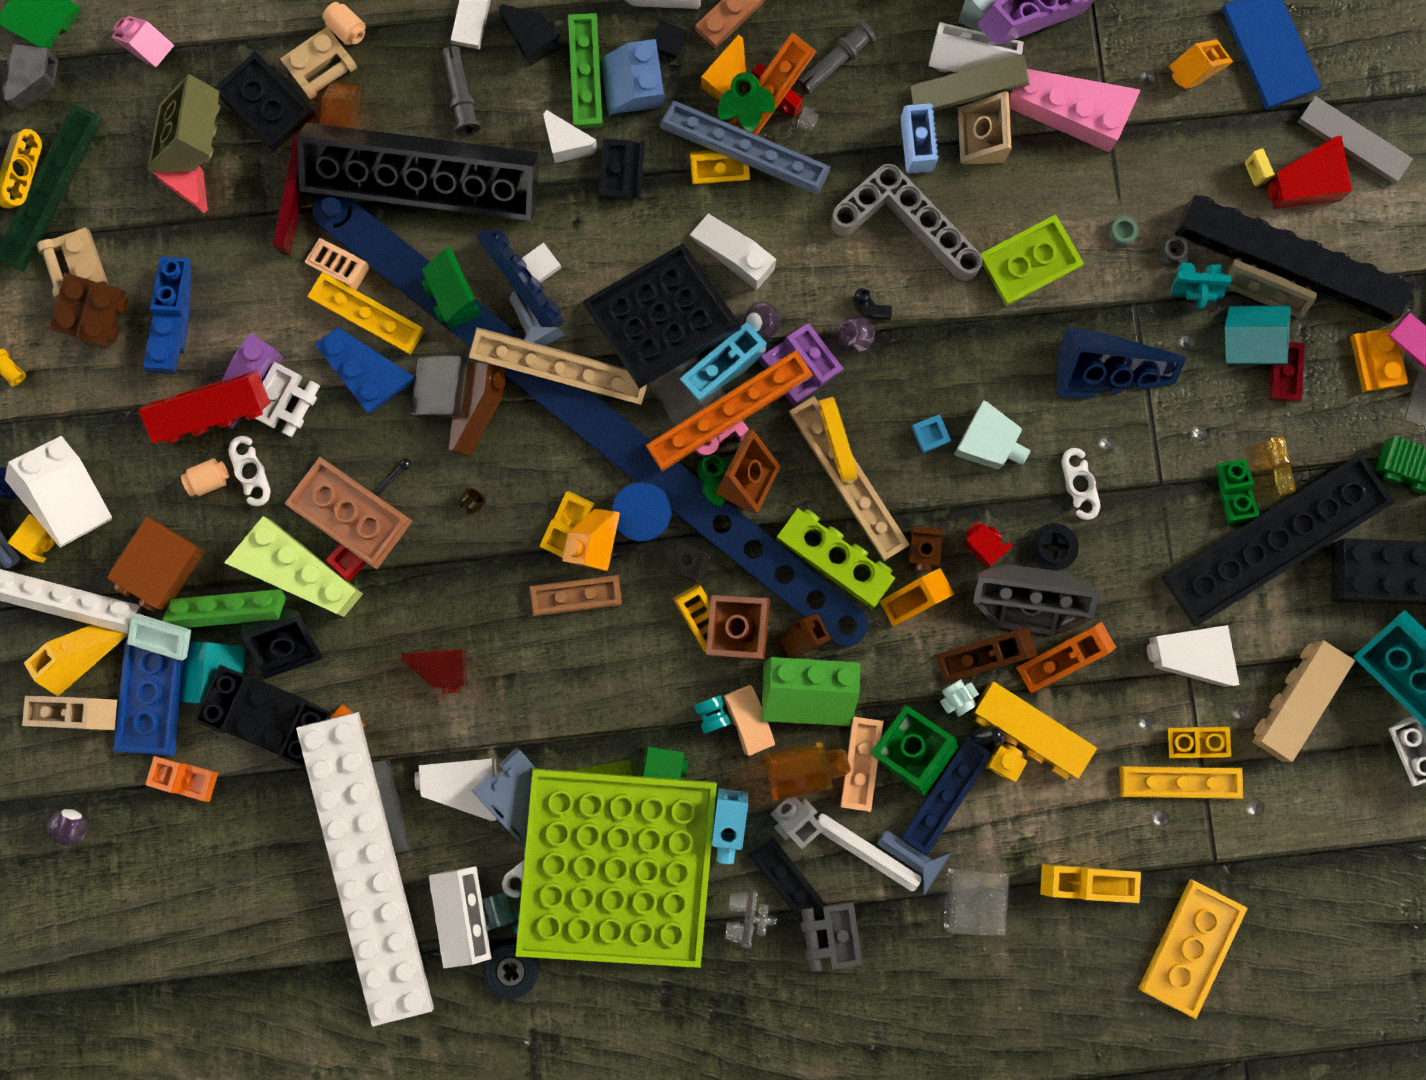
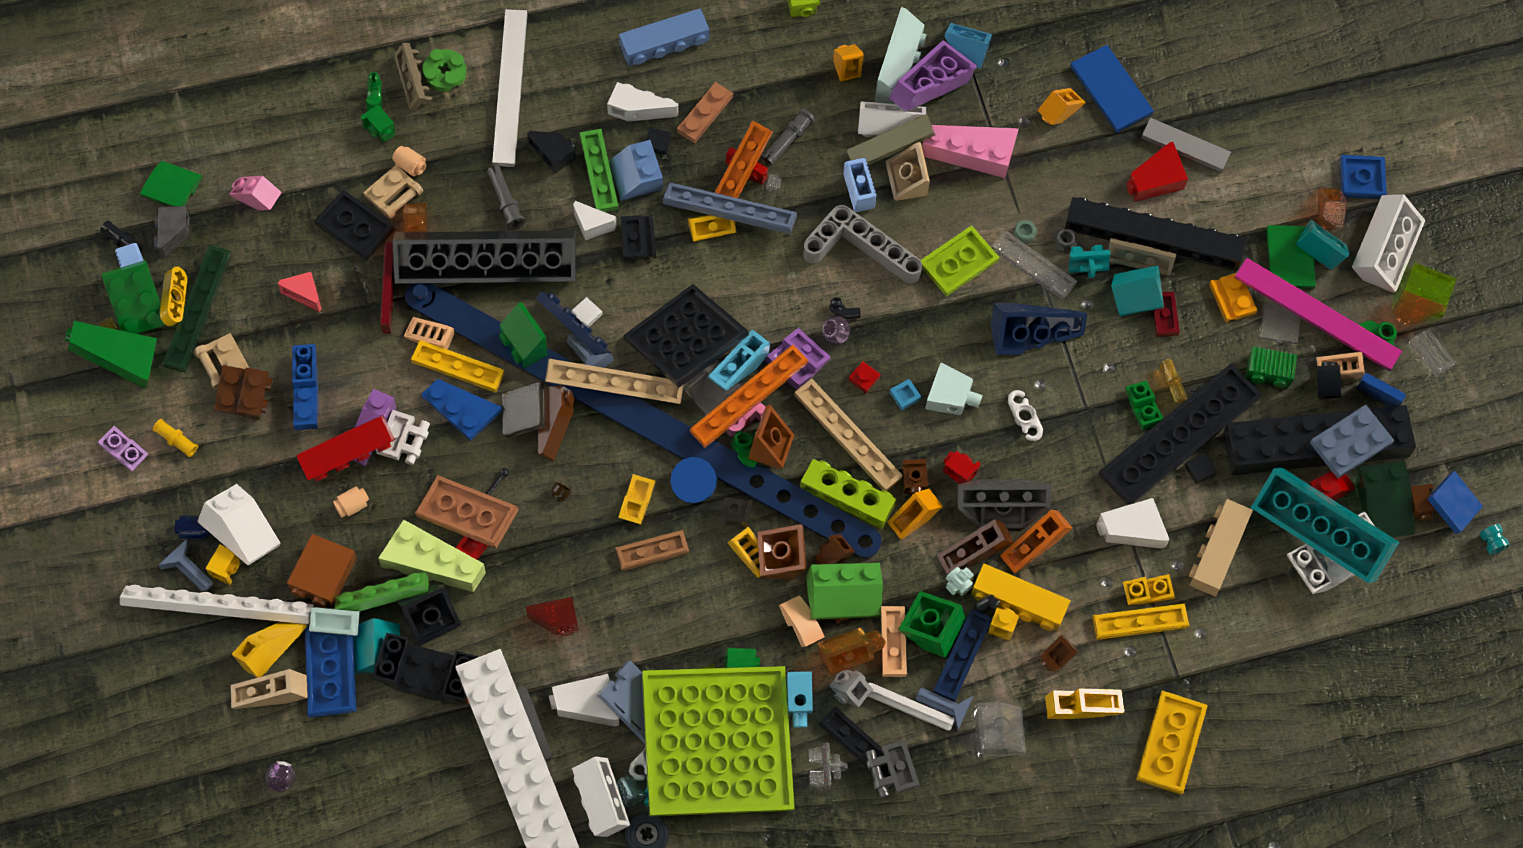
camera: 10 degrees left, 15 degrees down
orange slope [145,756,218,802] -> none
olive slope [147,74,220,172] -> none
white piece [228,436,271,507] -> none
light orange slope [562,509,620,571] -> none
white slope [690,214,776,291] -> none
teal wheel [694,695,732,734] -> none
light orange slope [701,34,747,102] -> none
green plate [718,72,775,132] -> none
clear purple piece [744,302,781,339] -> none
yellow beam [818,397,858,483] -> none
black gear [1030,523,1079,571] -> none
light yellow tile [1245,148,1275,187] -> none
none -> red plate [848,361,881,394]
none -> clear plate [992,230,1077,300]
none -> reddish brown bracket [1039,635,1079,672]
none -> black tile [1184,453,1217,484]

